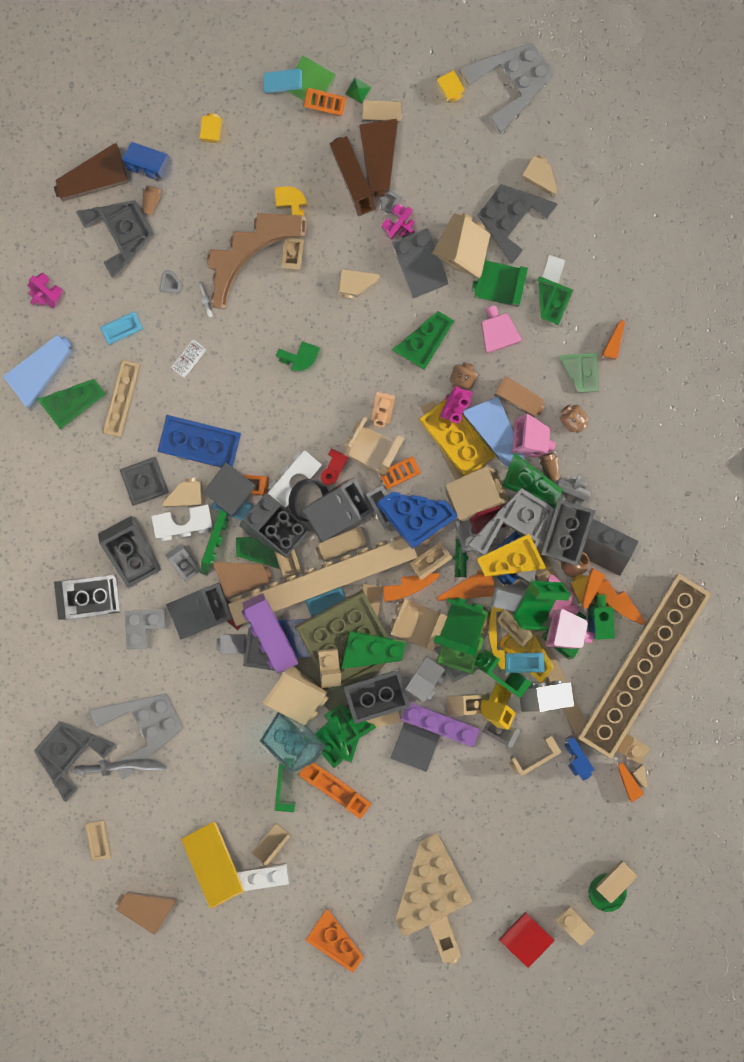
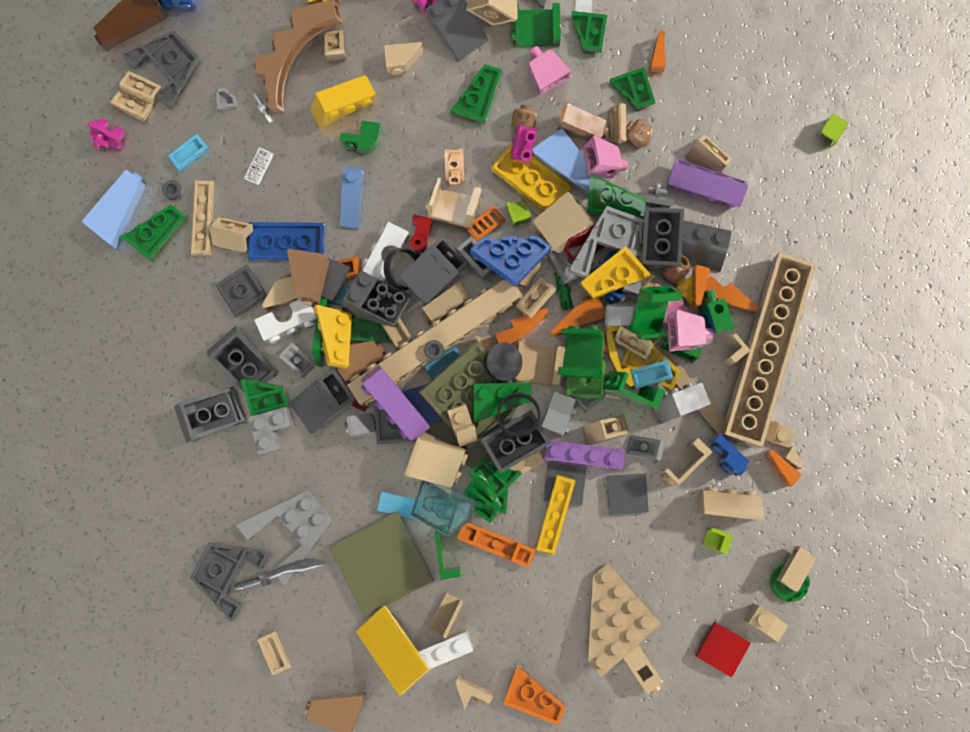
camera: 15 degrees left, 5 degrees down
medium nougat cone [142,185,162,215] -> none
yellow brick [481,684,516,730] -> none
medium nougat cone [539,452,560,482] -> none
none -> tan slope [110,71,162,122]
none -> dark grey tile [162,180,183,200]
none -> tan panel [210,217,253,253]
none -> green wing [241,378,289,415]
none -> medium nougat slope [287,249,330,305]
none -> yellow wedge [310,75,376,129]
none -> yellow wing [313,305,352,369]
none -> olive tile [329,511,434,617]
none -> medium blue slope [340,167,365,229]
none -> medium azure tile [377,492,419,520]
none -> dark grey tile [424,340,444,361]
none -> tan slope [455,676,493,709]
none -> black tile [484,342,523,381]
none -> black tyre [497,392,540,437]
none -> lime panel [506,200,531,227]
none -> yellow tile [536,475,576,555]
none -> dark grey tile [607,473,649,515]
none -> tan tile [609,103,627,145]
none -> medium lavender brick [668,158,749,208]
none -> tan panel [686,135,732,172]
none -> tan slope [697,487,764,521]
none -> lime panel [702,527,734,554]
none -> tan panel [723,333,750,367]

